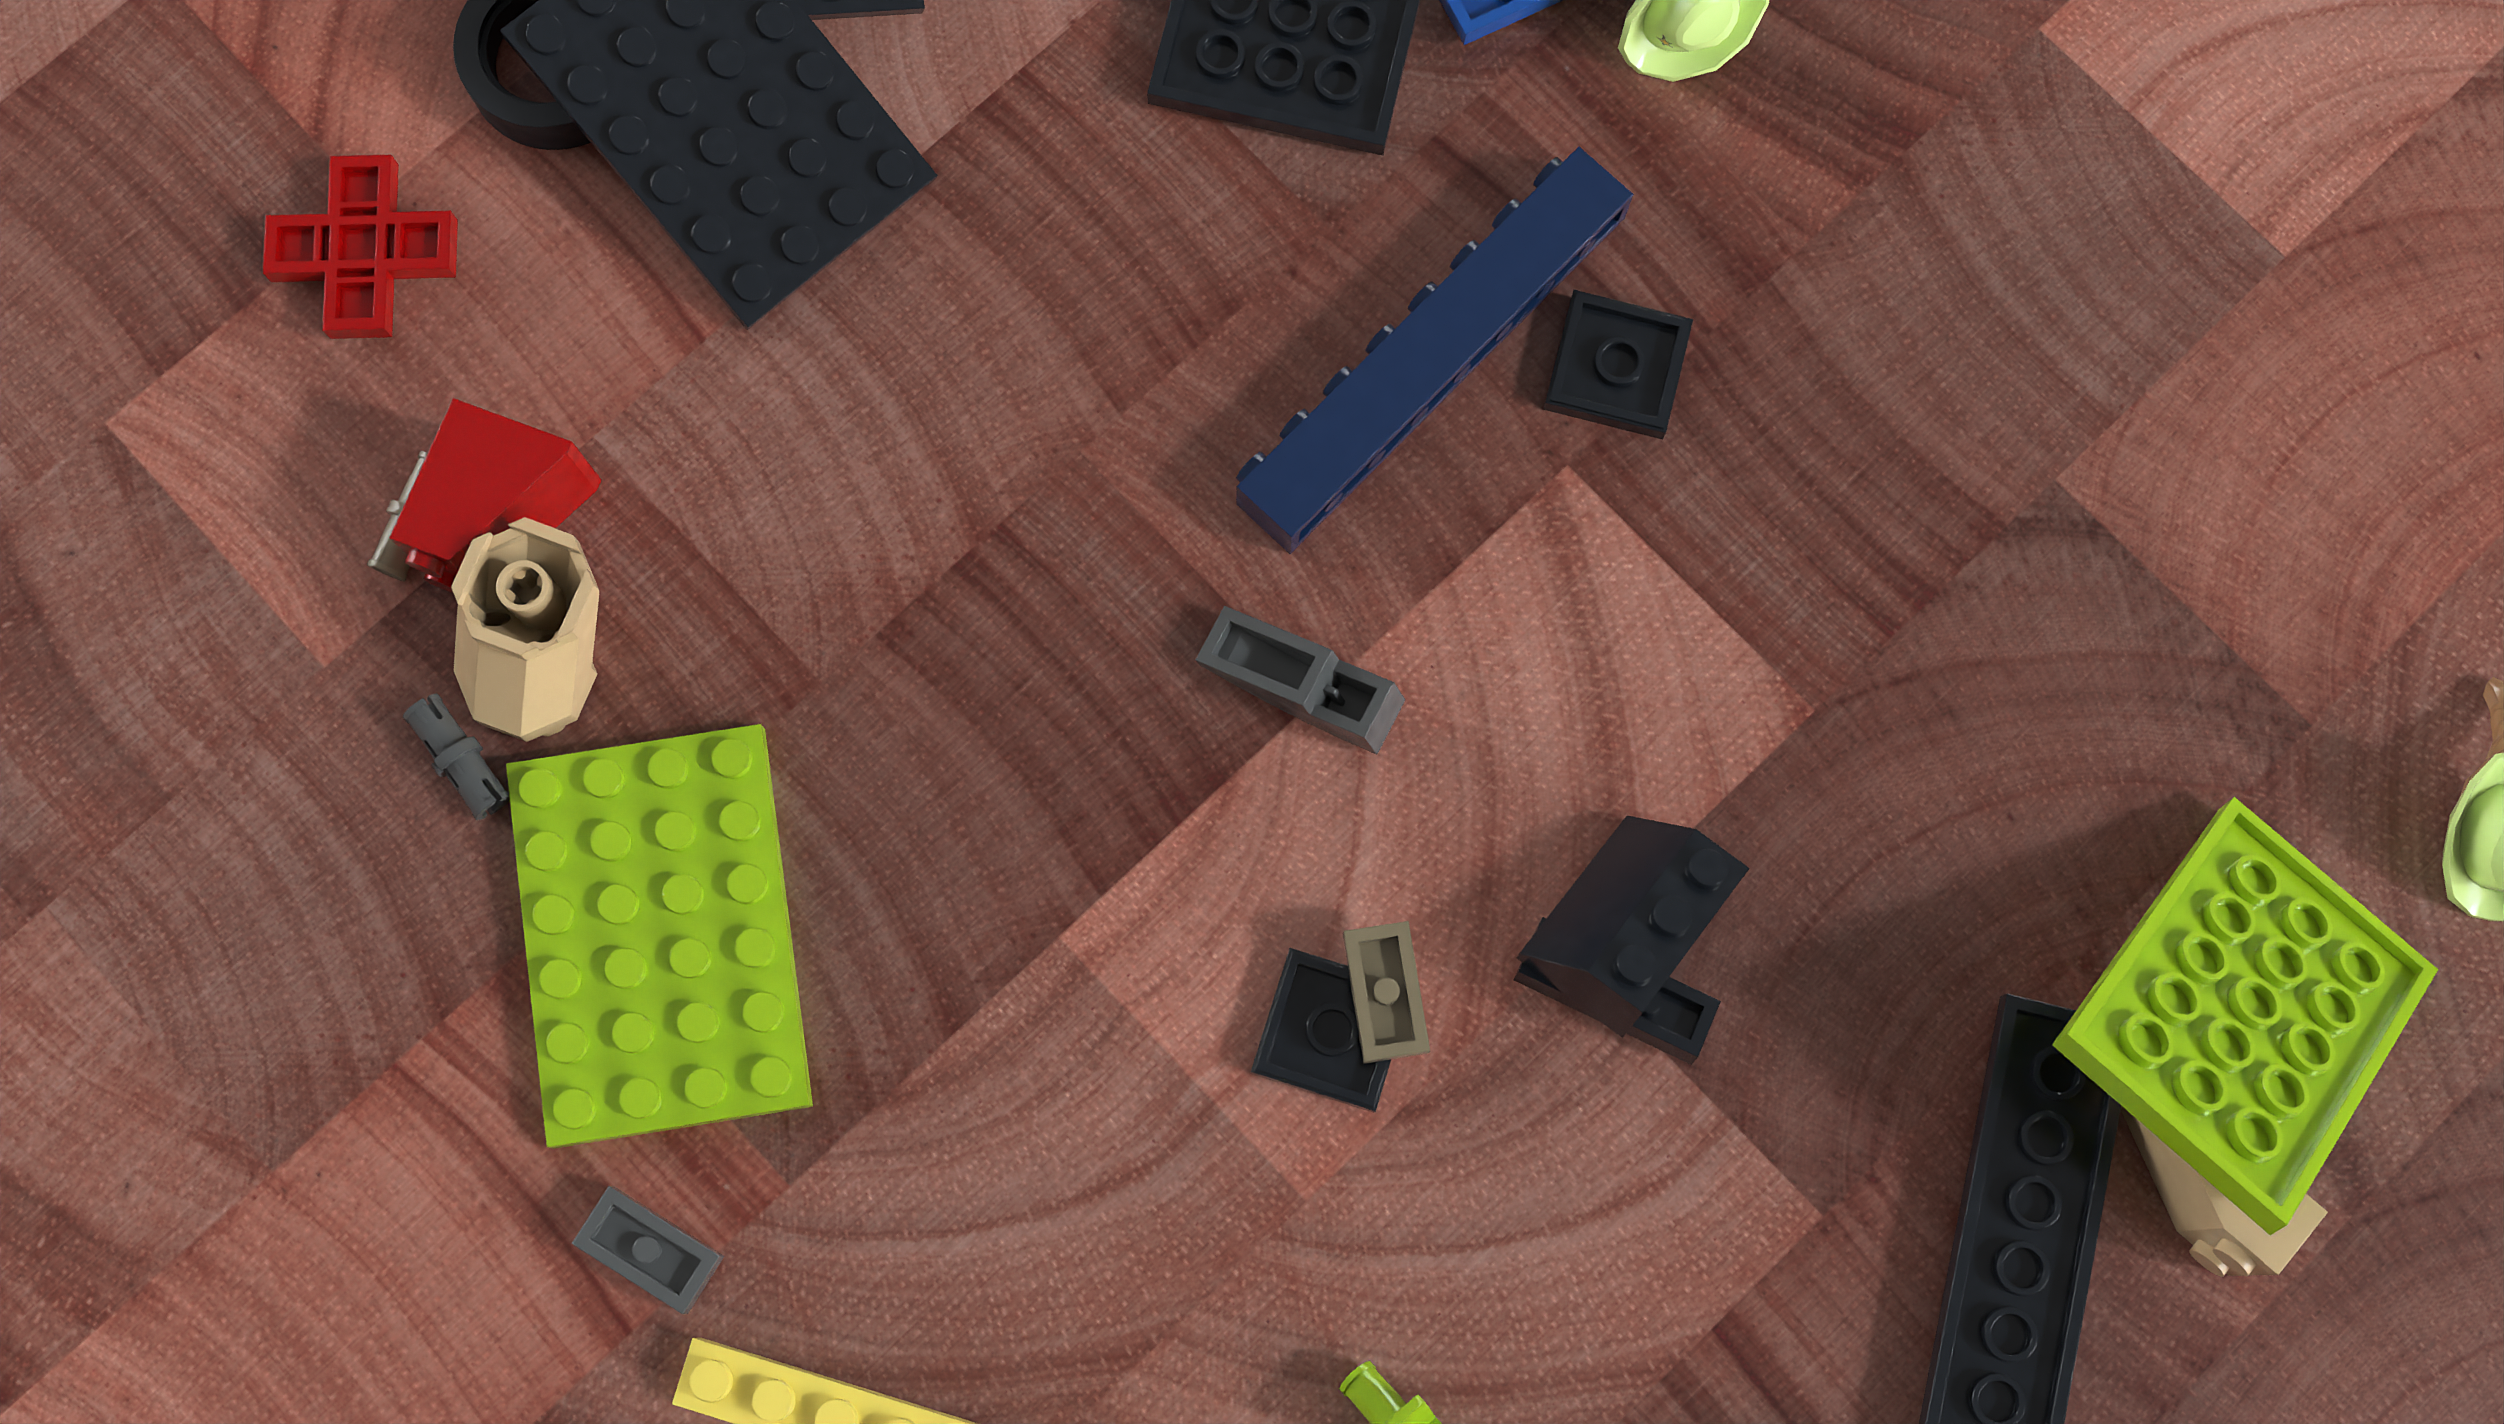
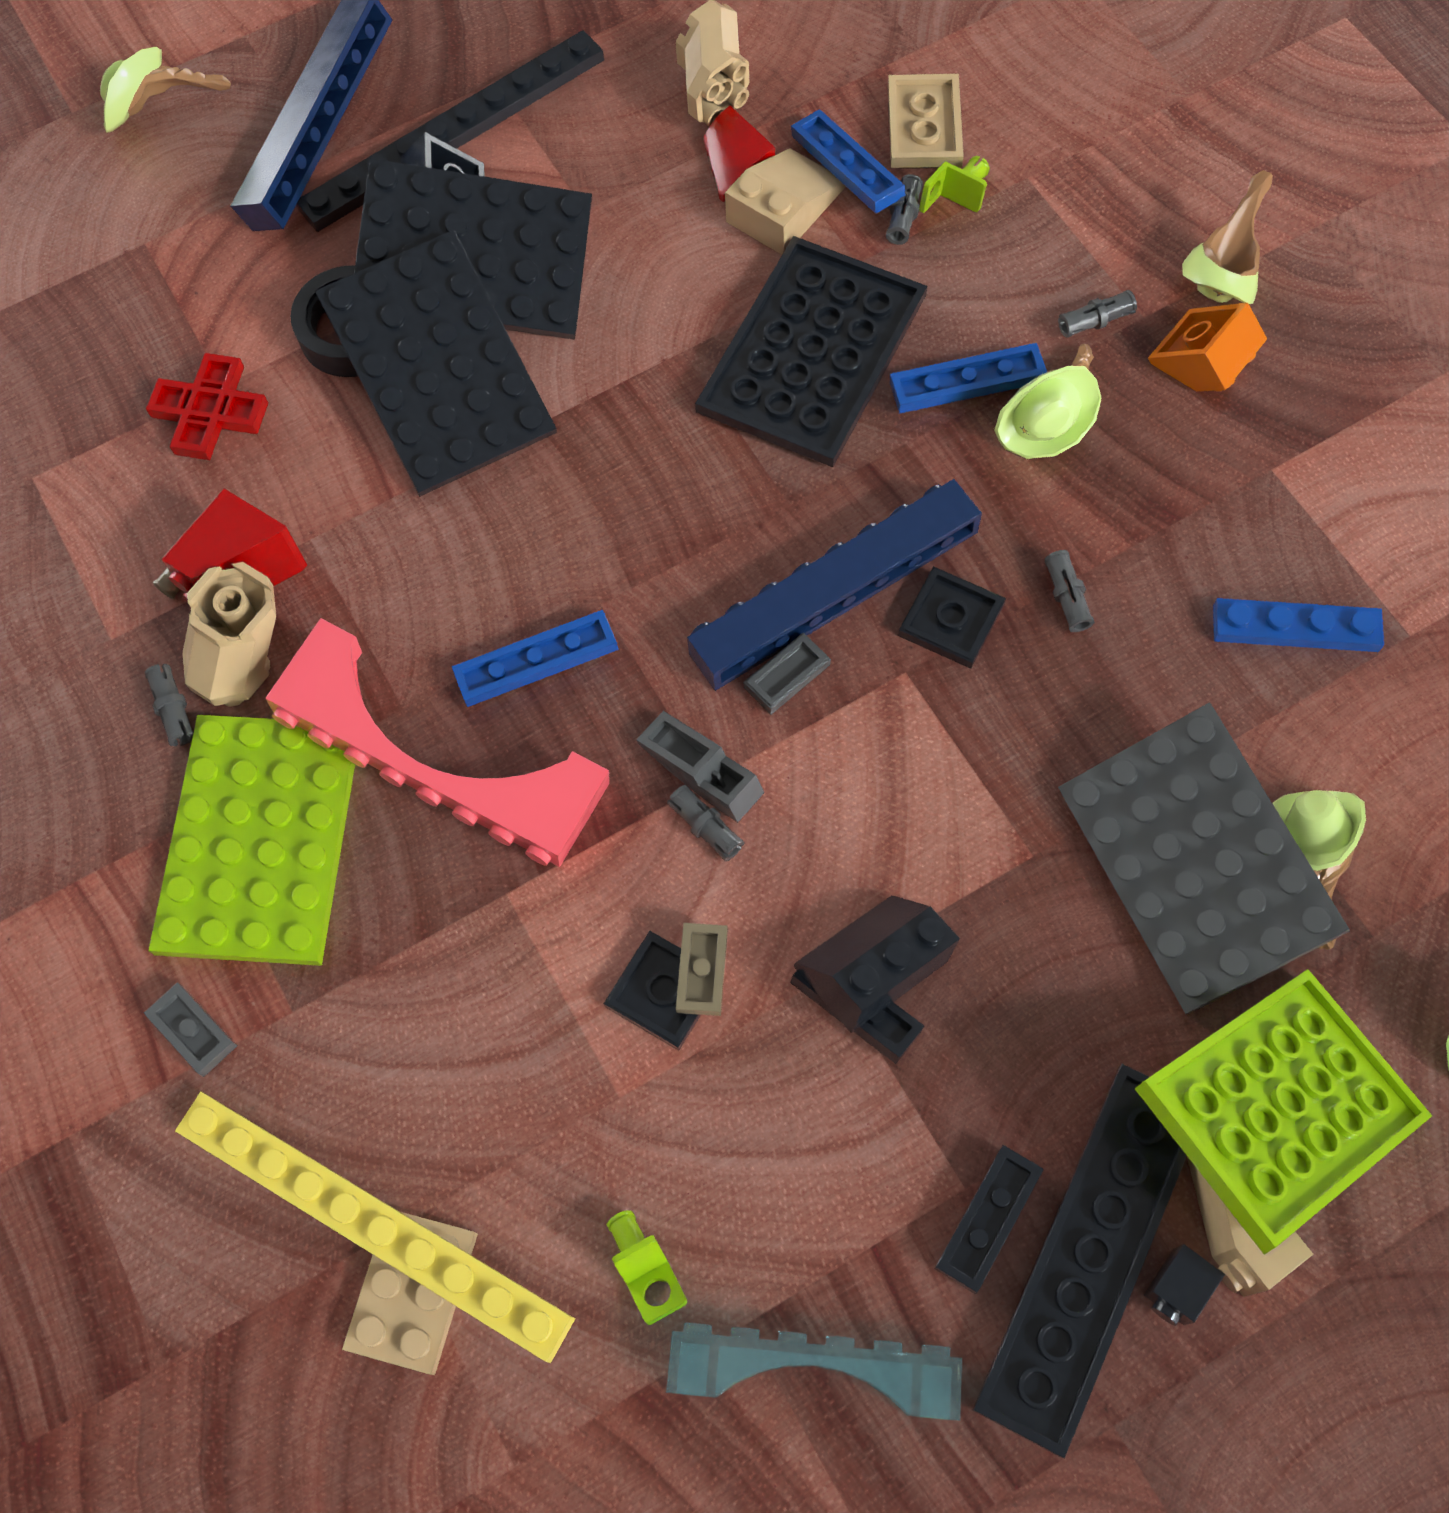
camera: 20 degrees right, 10 degrees down
none -> coral arch [265,618,609,867]
none -> blue plate [452,610,618,707]
none -> dark grey pin [667,785,745,861]
none -> dark grey tile [743,633,831,715]
none -> black plate [934,1145,1044,1294]
none -> dark grey pin [1044,550,1095,632]
none -> dark grey plate [1058,702,1350,1015]
none -> black brick [1144,1244,1225,1326]
none -> blue plate [1213,598,1384,652]
none -> yellowish green hat [1272,790,1366,950]

